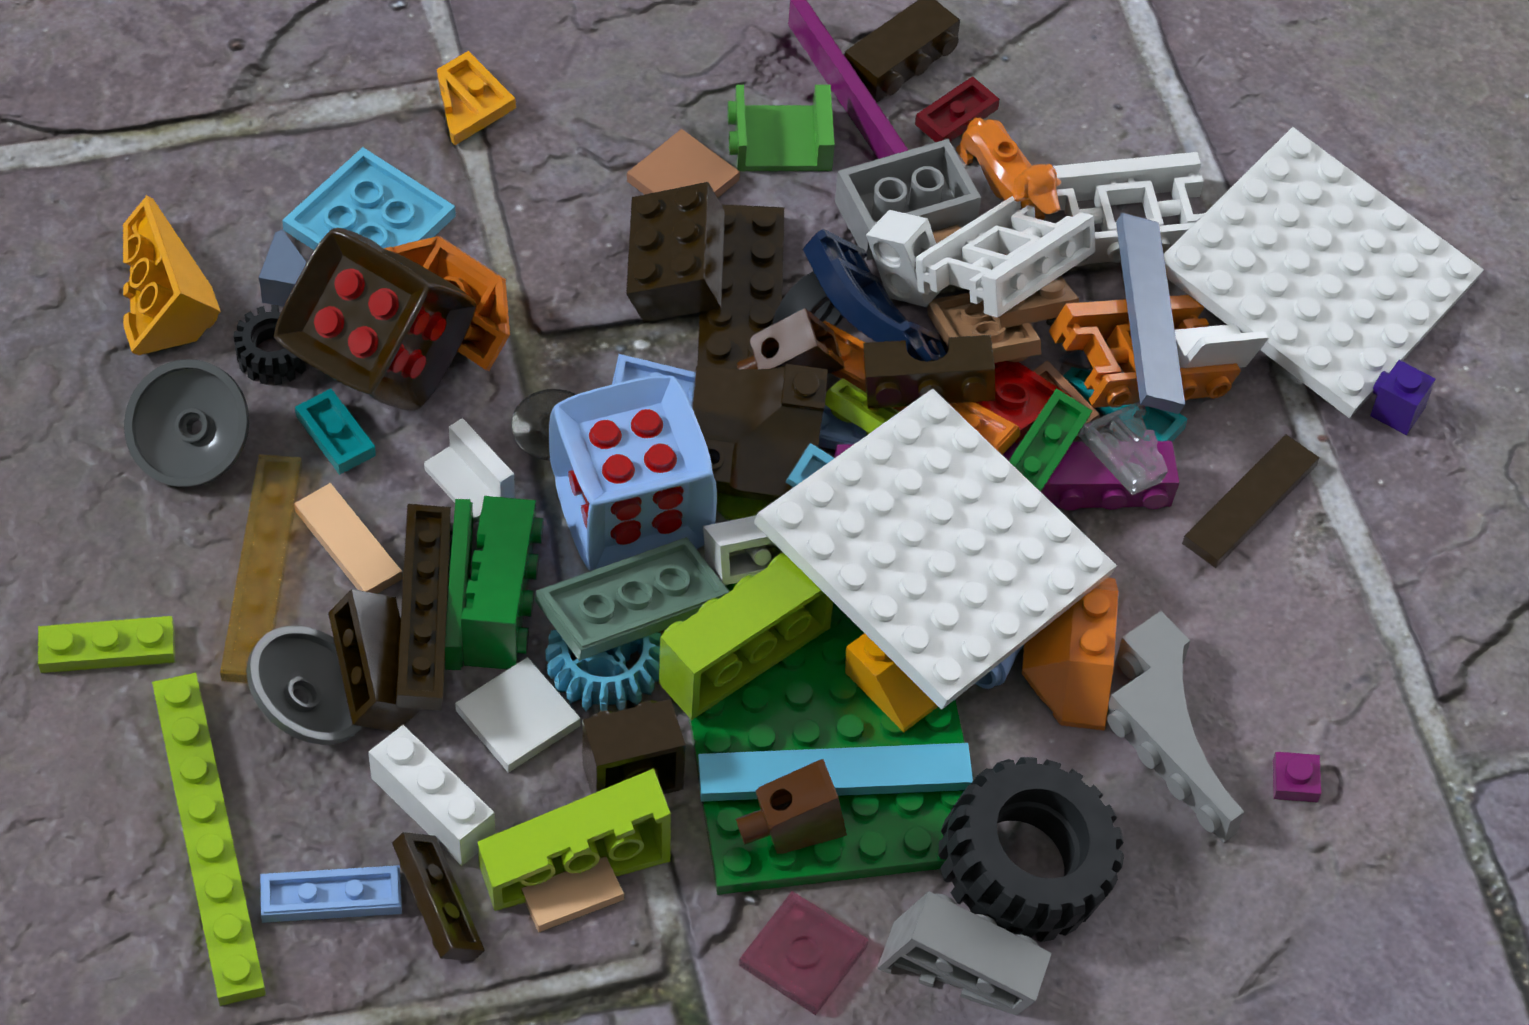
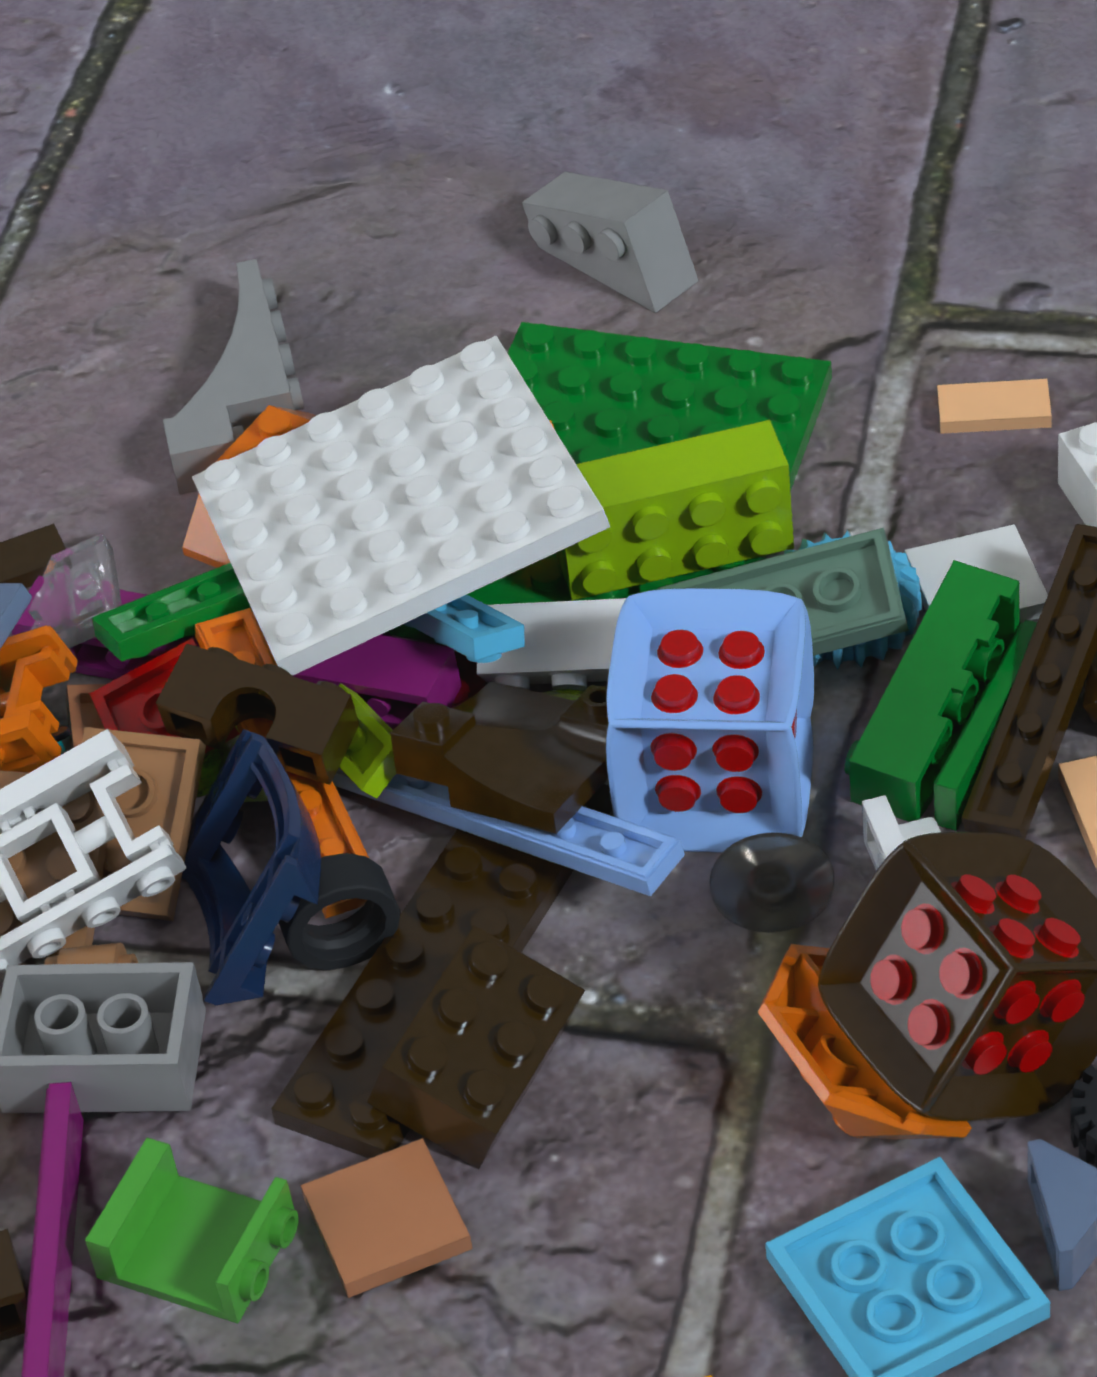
camera: 145 degrees left, 10 degrees down
lime wedge [477,768,671,911] -> none
dark brown brick [582,699,686,794] -> none
medium azure tile [698,743,973,801] -> none
reddish brown torso [735,759,847,854] -> none
reddish brown torso [737,308,845,374] -> none
clear pink tile [739,891,868,1015] -> none
white brick [866,210,941,307] -> none
black tyre [938,757,1124,942] -> none
magenta plate [1273,752,1321,802] -> none

